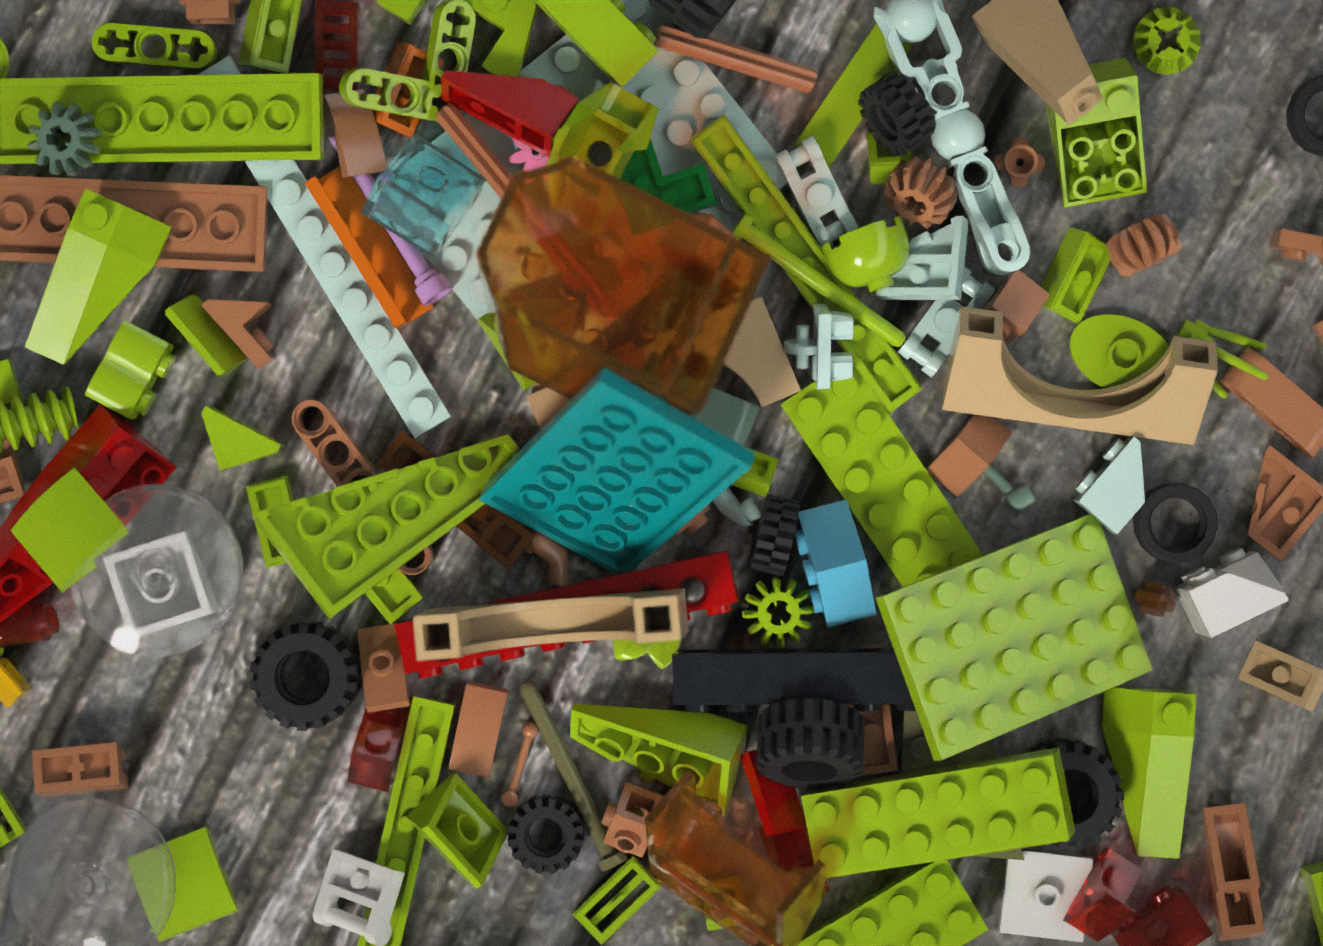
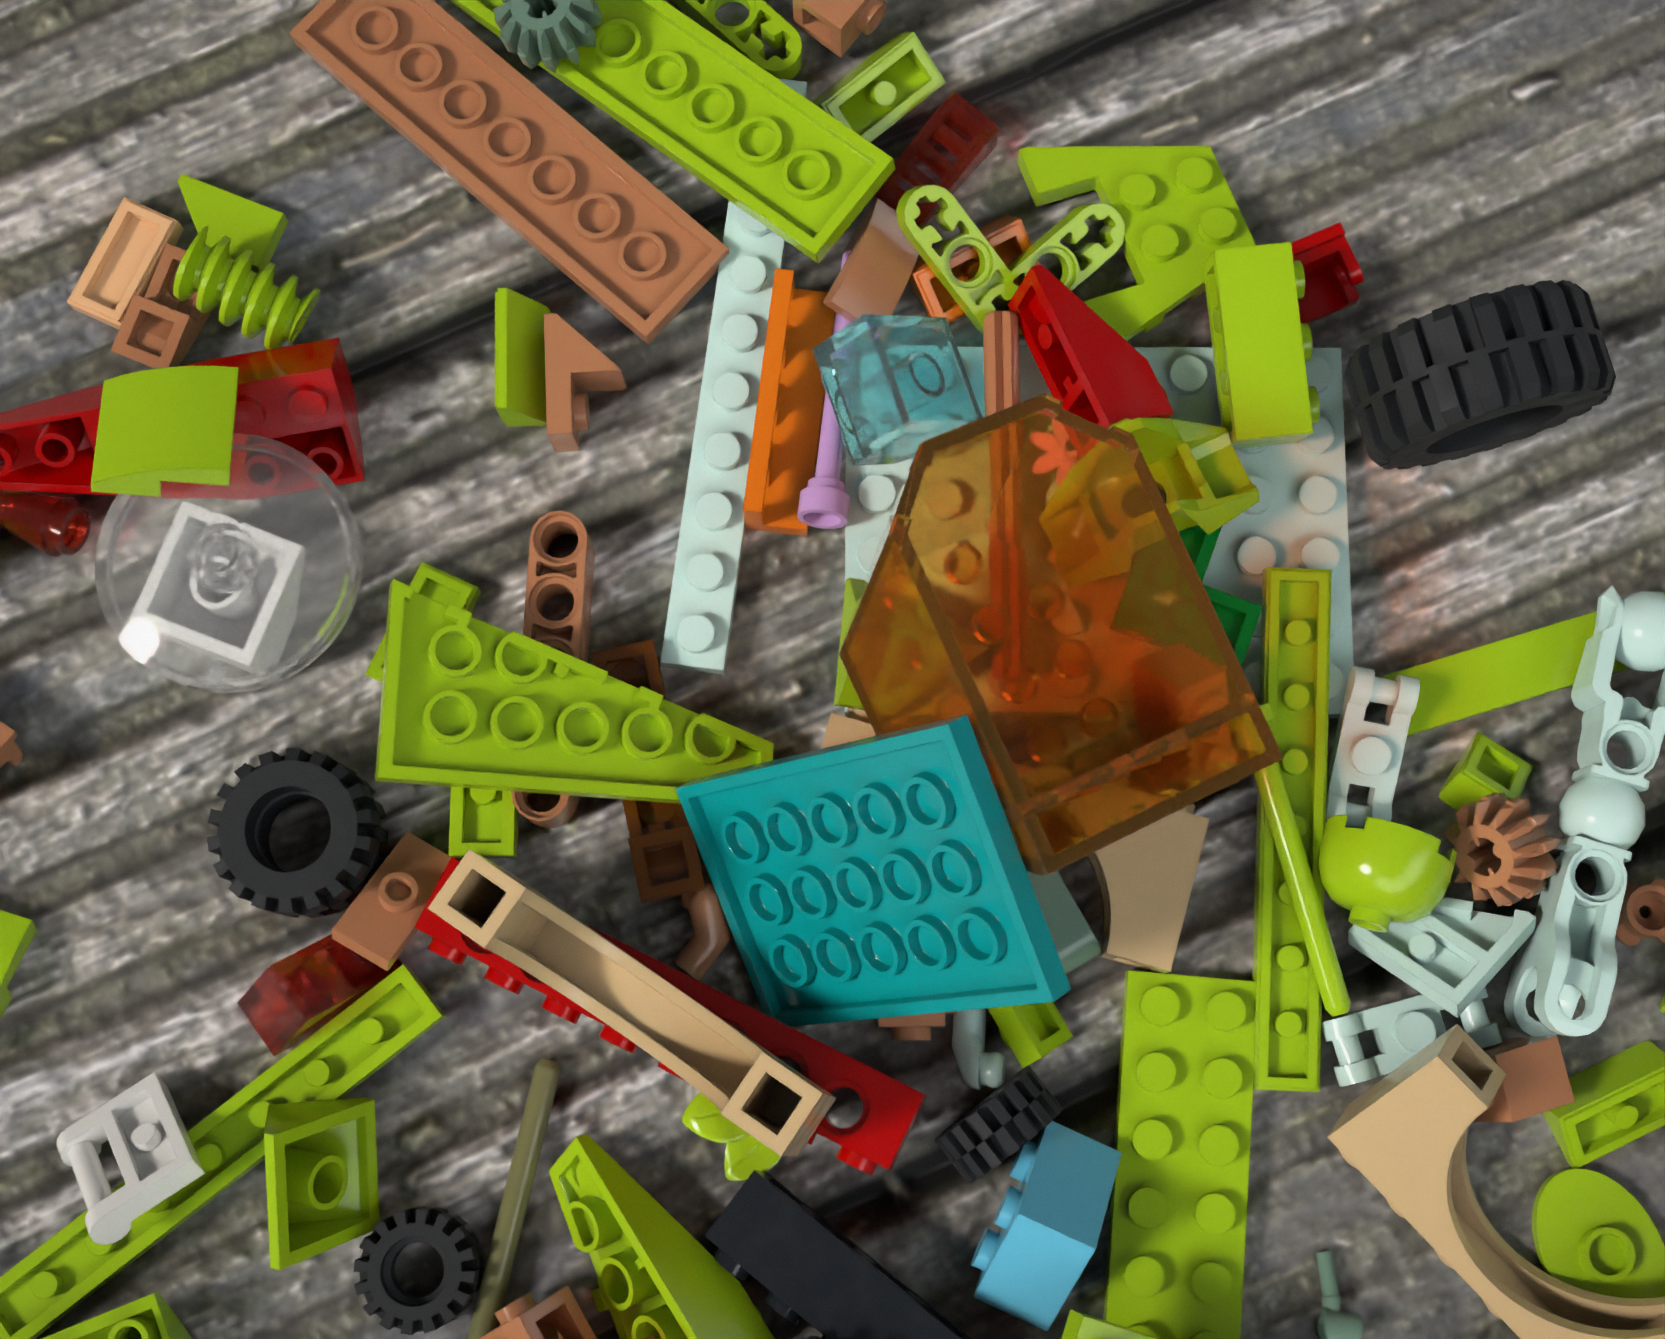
camera: 40 degrees right, 10 degrees down
lime wedge [25,188,173,365] -> none
lime brick [85,320,176,420] -> none
lime slope [201,406,286,471] -> none
nougat slope [448,681,509,778] -> none
nougat hinge [502,722,539,807] -> none
nougat axle [654,22,817,93] -> none
lime gear [742,576,814,648] -> none
light aqua hips [784,304,853,389] -> none
black tyre [858,72,935,156] -> none
nougat slope [926,414,1012,497] -> none

